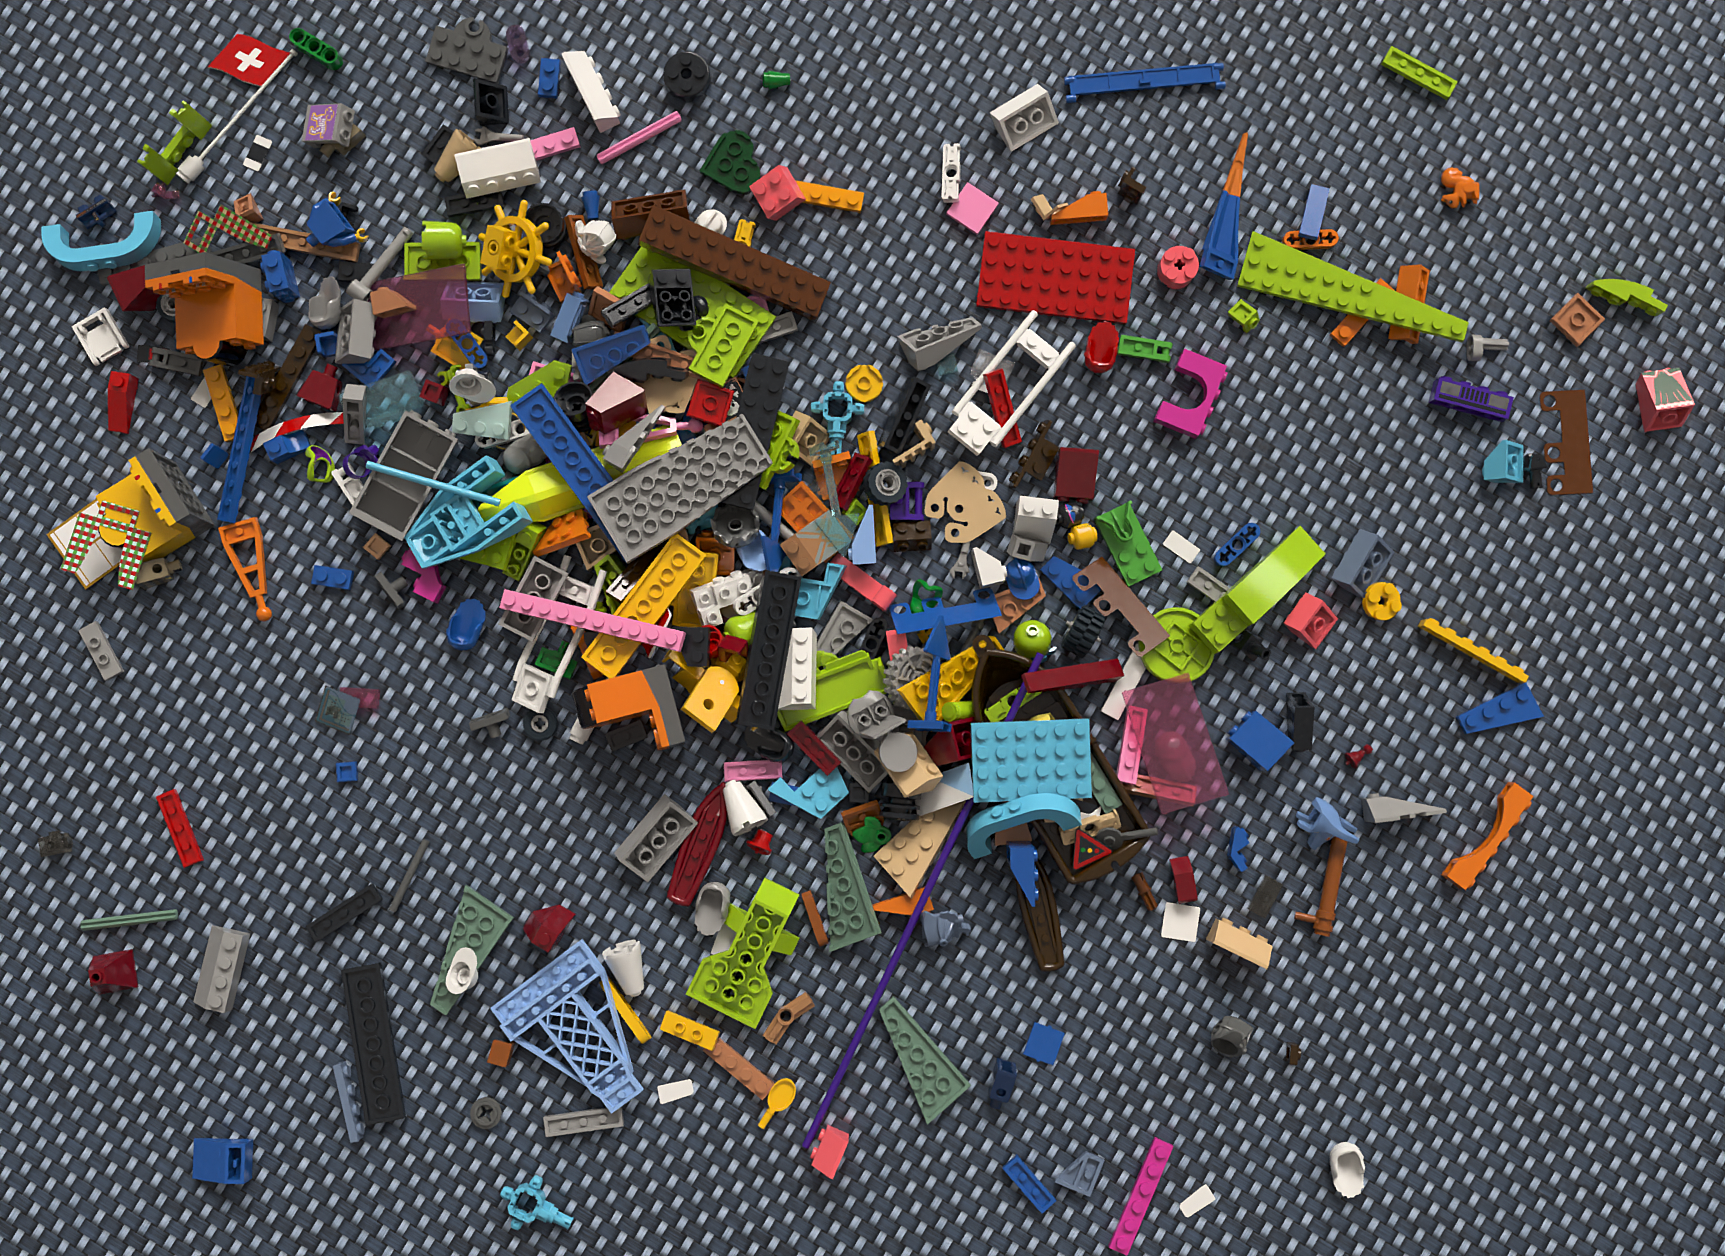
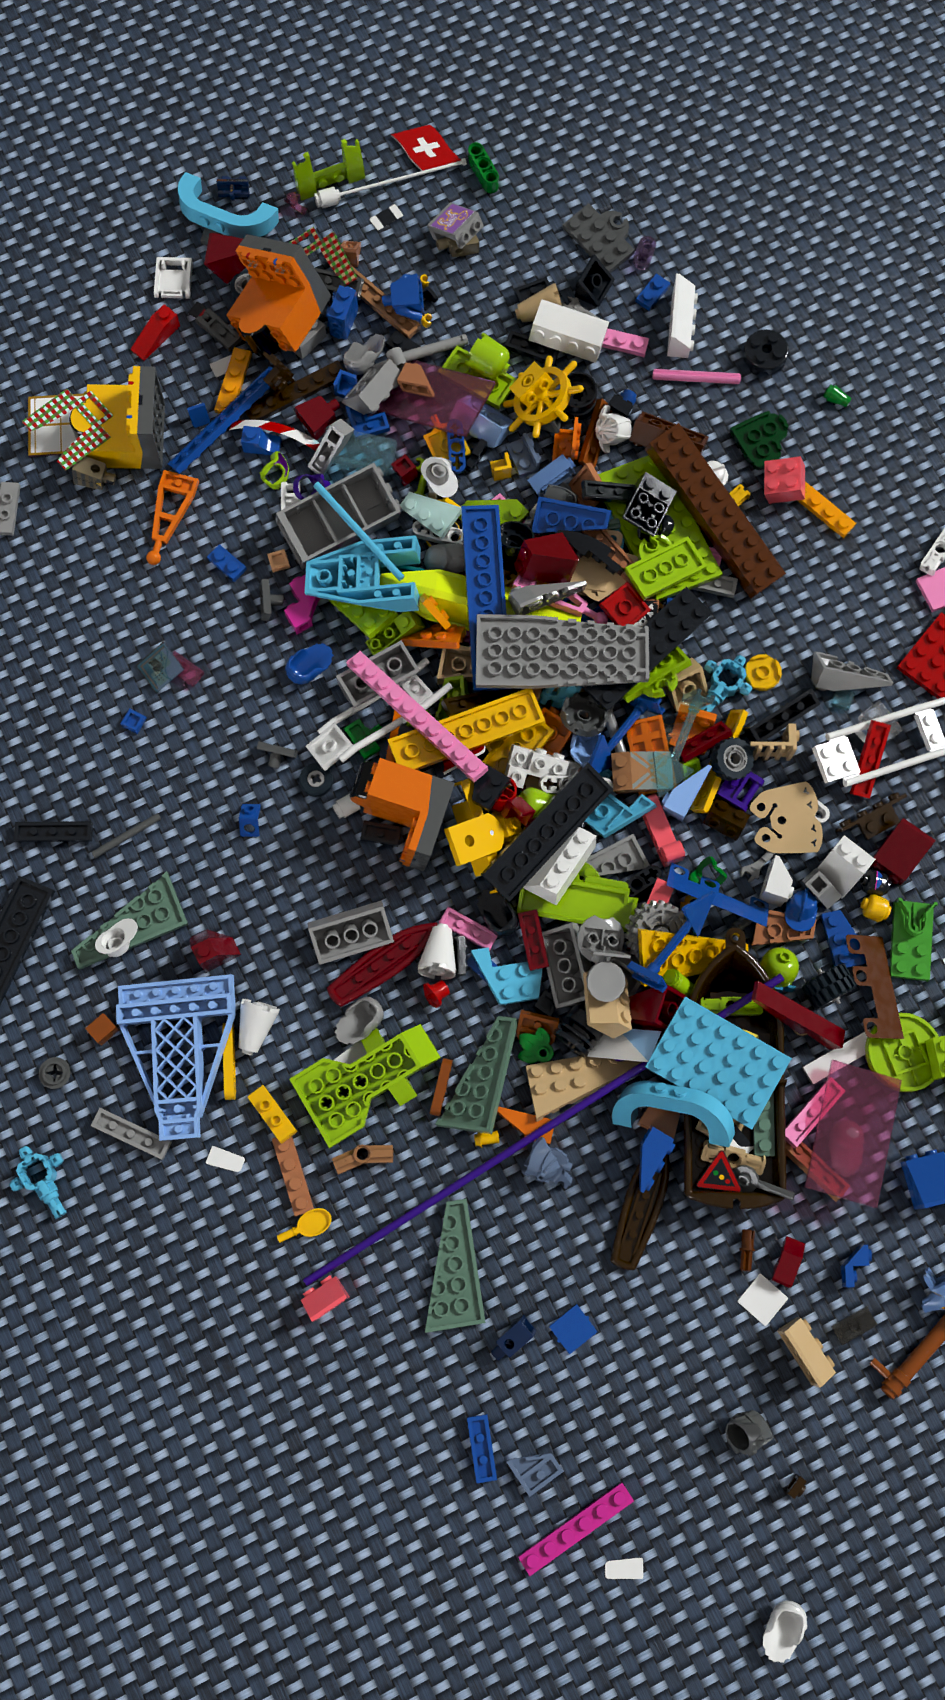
camera: 30 degrees right, 10 degrees down
none -> blue bracket [239,804,261,837]
none -> light orange plate [419,593,451,630]
none -> yellow pin [474,1130,499,1148]
none -> black piece [608,394,634,418]

